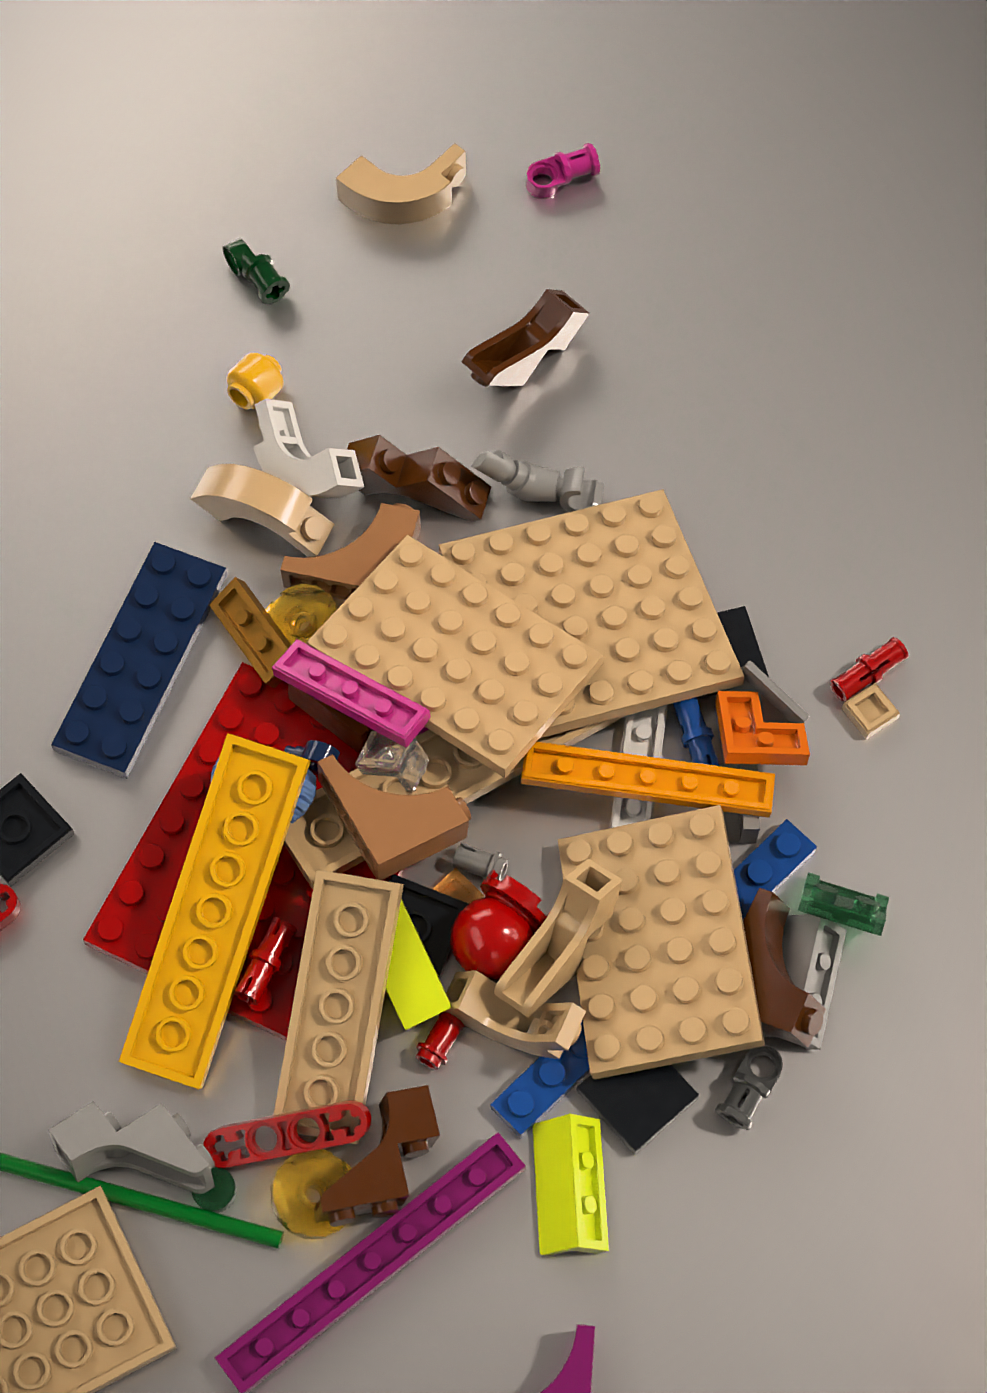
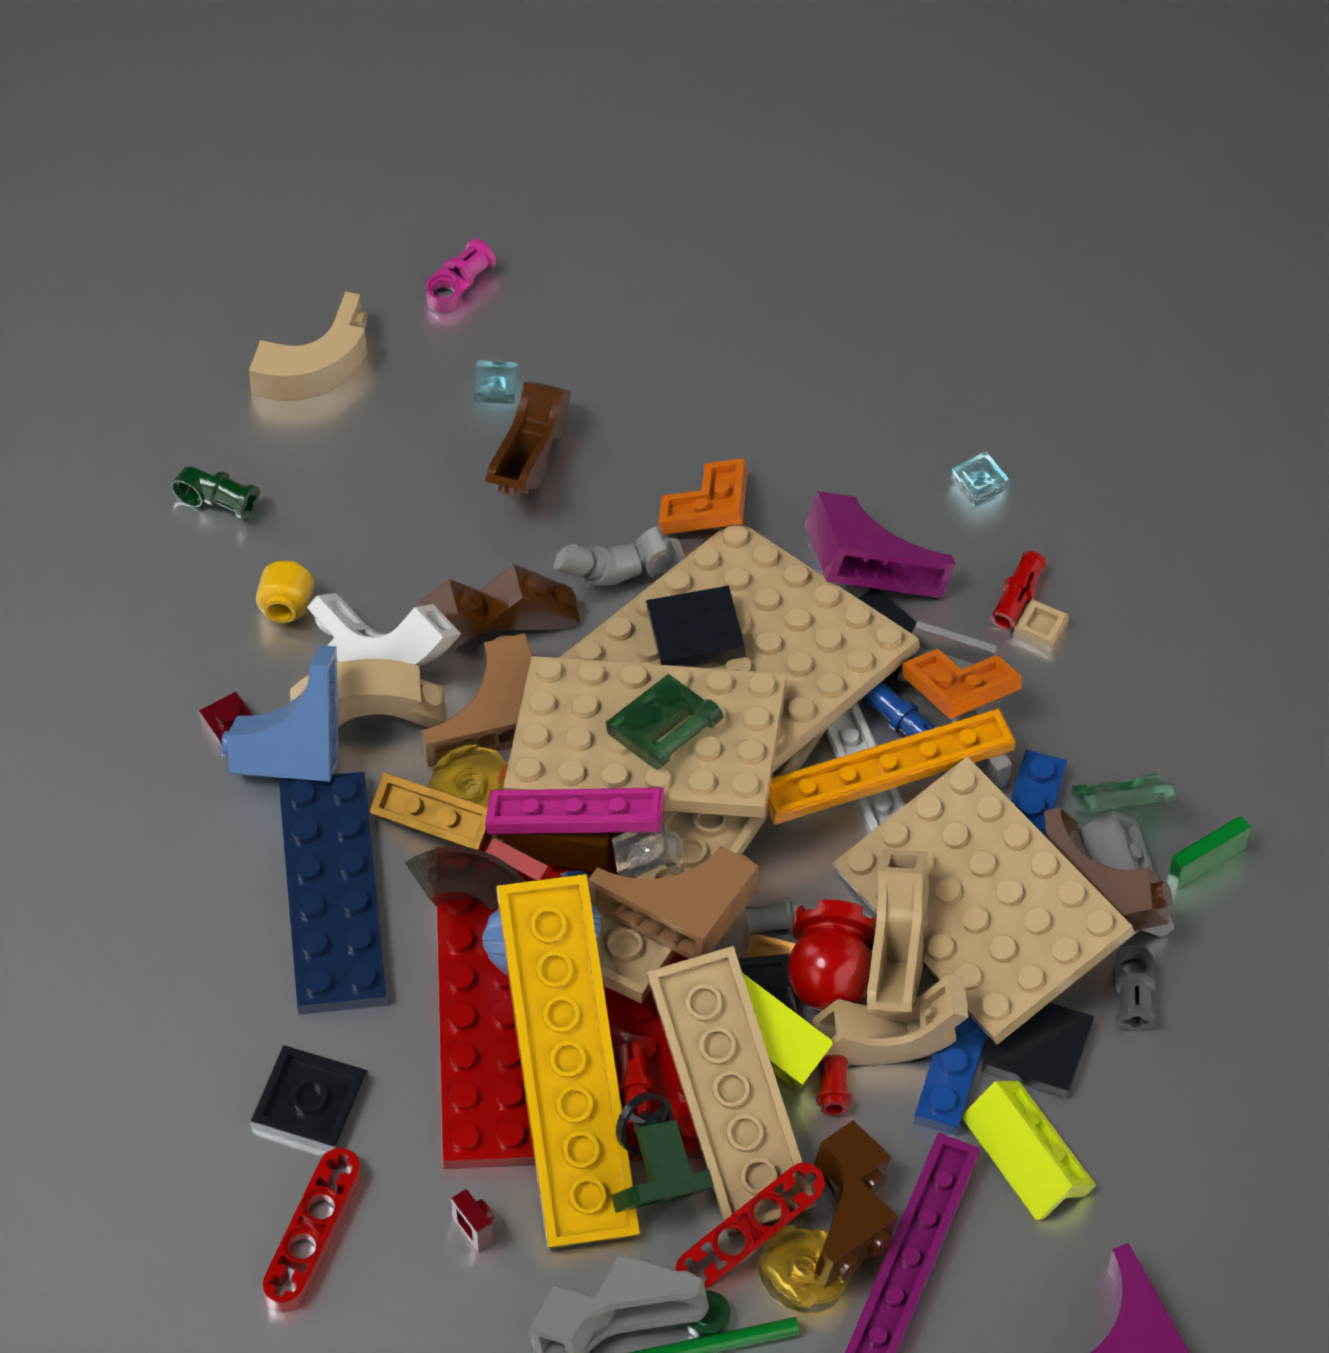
camera: 30 degrees left, 10 degrees down
none -> dark red plate [199,691,252,749]
none -> medium blue arch [221,645,339,782]
none -> clear smoke brick [405,847,525,913]
none -> dark red plate [451,1189,495,1252]
none -> clear light blue plate [474,360,518,404]
none -> tile [485,838,562,882]
none -> clear green plate [606,673,724,770]
none -> dark green piece [611,1092,714,1213]
none -> black tile [646,585,746,667]
none -> orange plate [659,458,748,535]
none -> magenta arch [805,491,956,598]
none -> clear light blue plate [951,451,1009,506]
none -> green tile [1168,816,1251,890]

